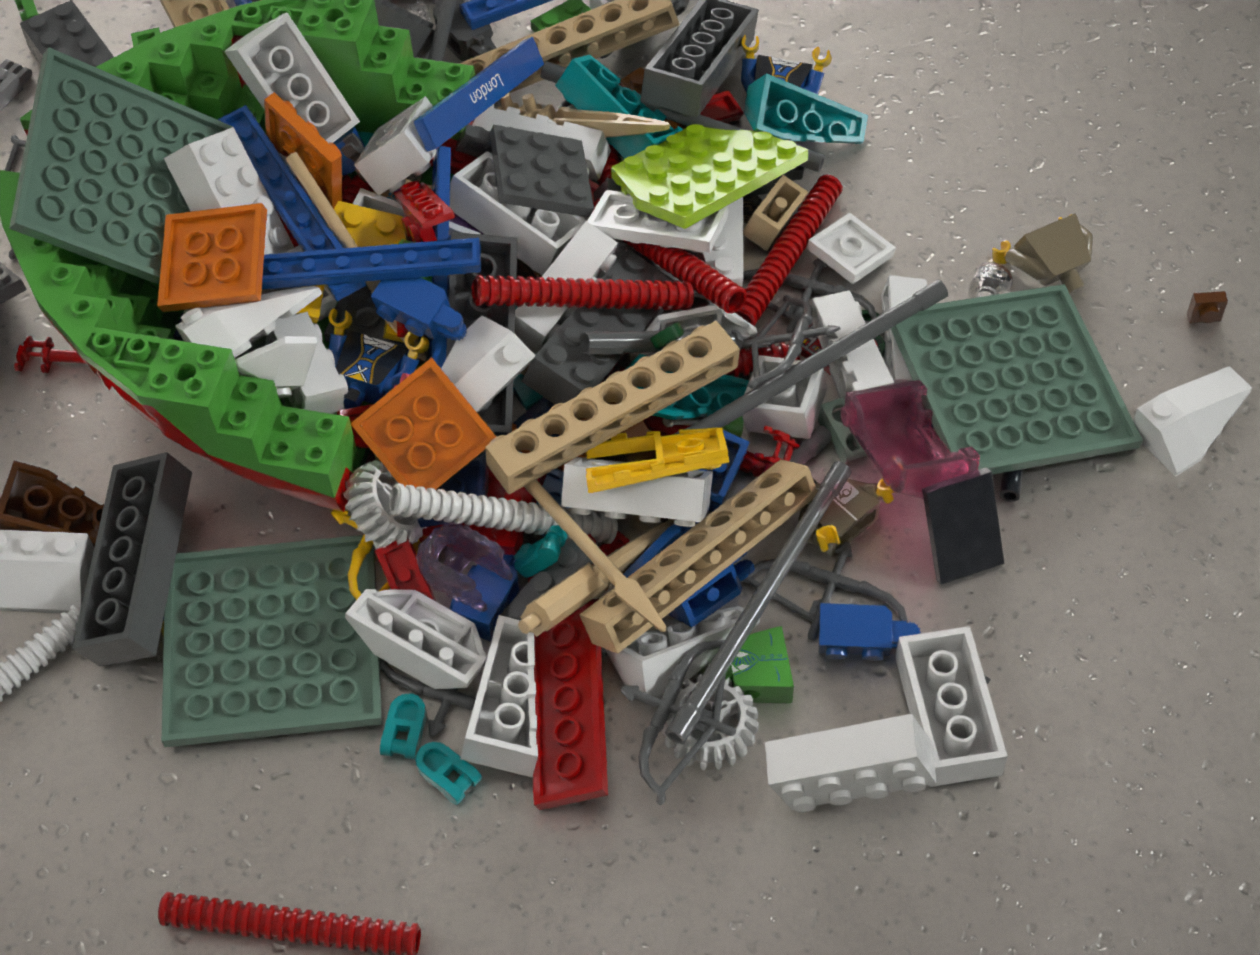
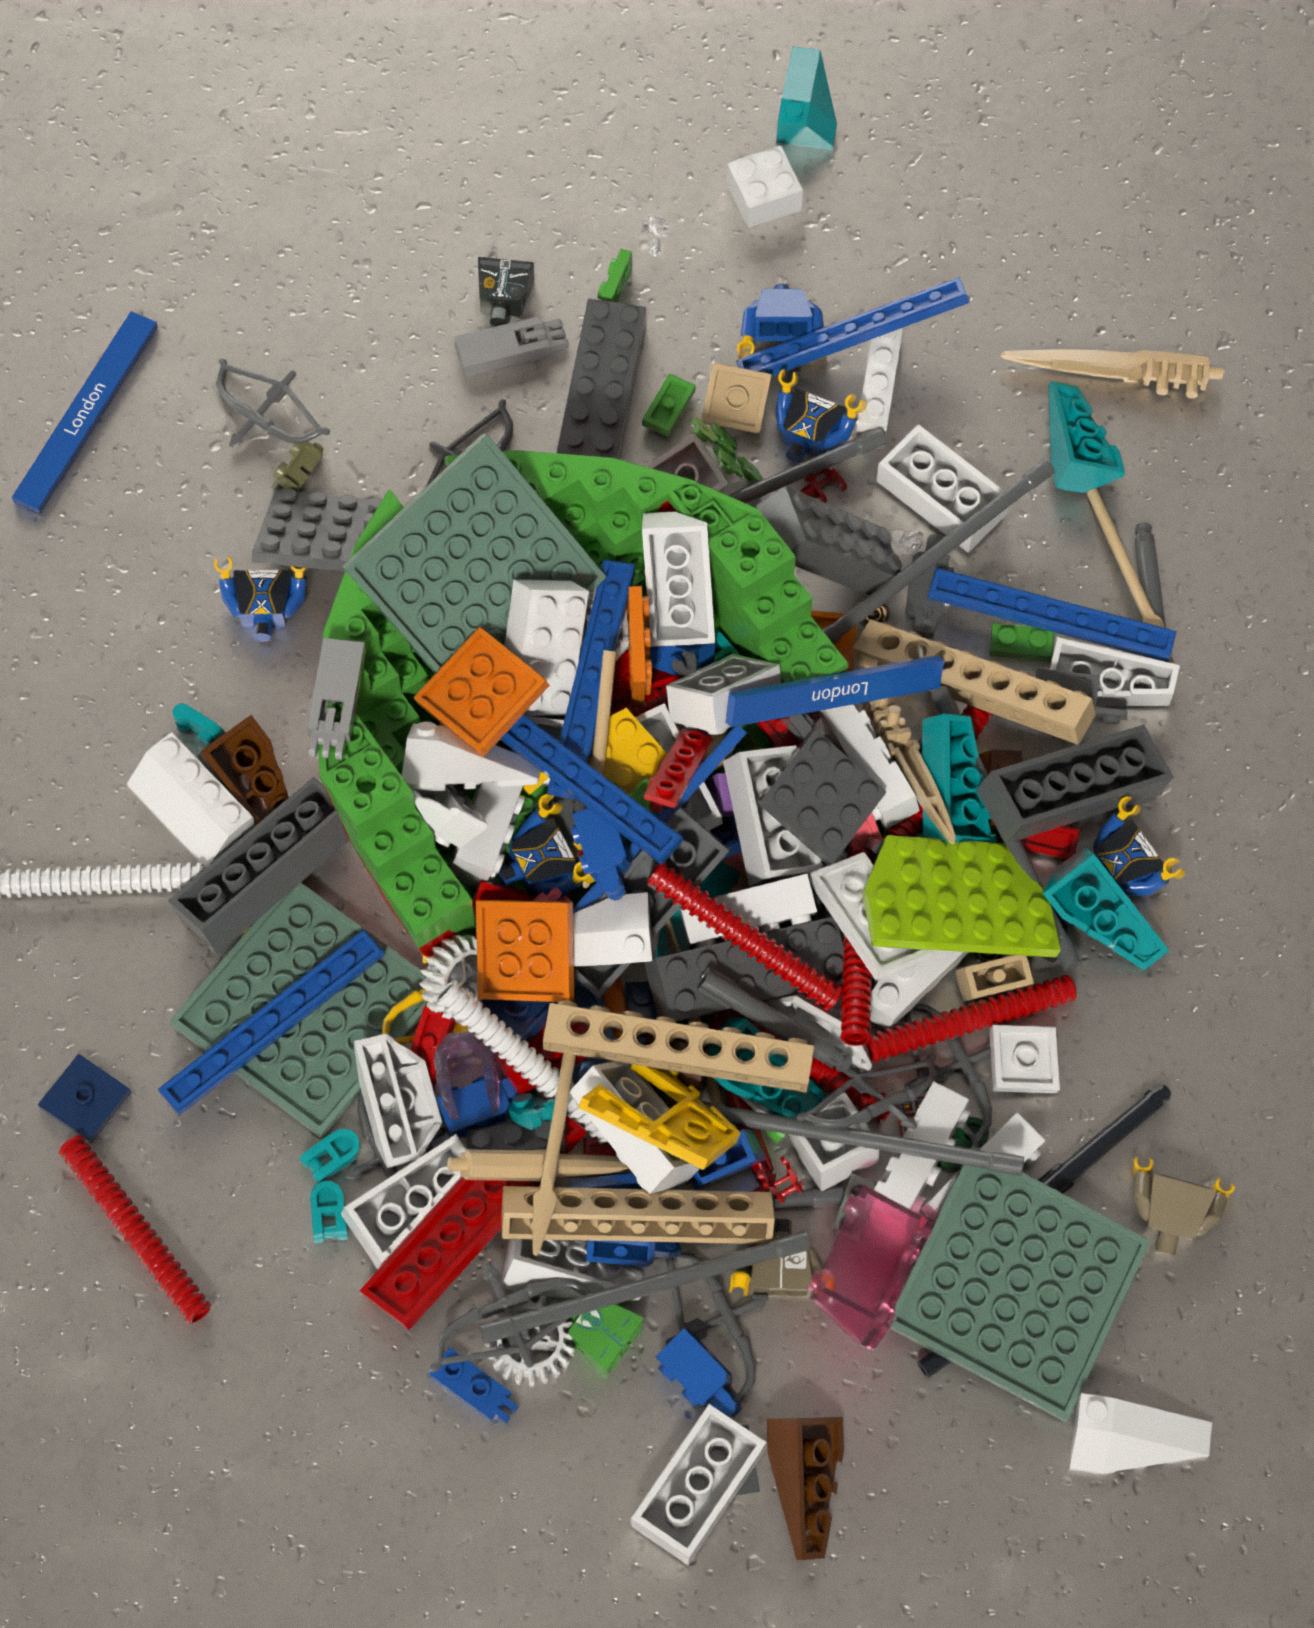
camera: 40 degrees right, 10 degrees up
dark green tile [650,322,685,349] -> none
white brick [765,714,937,812] -> none
black tile [922,467,1005,585] -> none
clear head [968,262,1013,298] -> none
reddish brown plate [1186,291,1228,323] -> none
none -> dark blue plate [38,1054,132,1144]
none -> blue tile [158,929,385,1116]
none -> light grey hinge [307,638,366,760]
none -> blue hinge [429,1347,519,1424]
none -> reddish brown wedge [767,1417,844,1560]
none -> black piece [1038,1083,1171,1194]

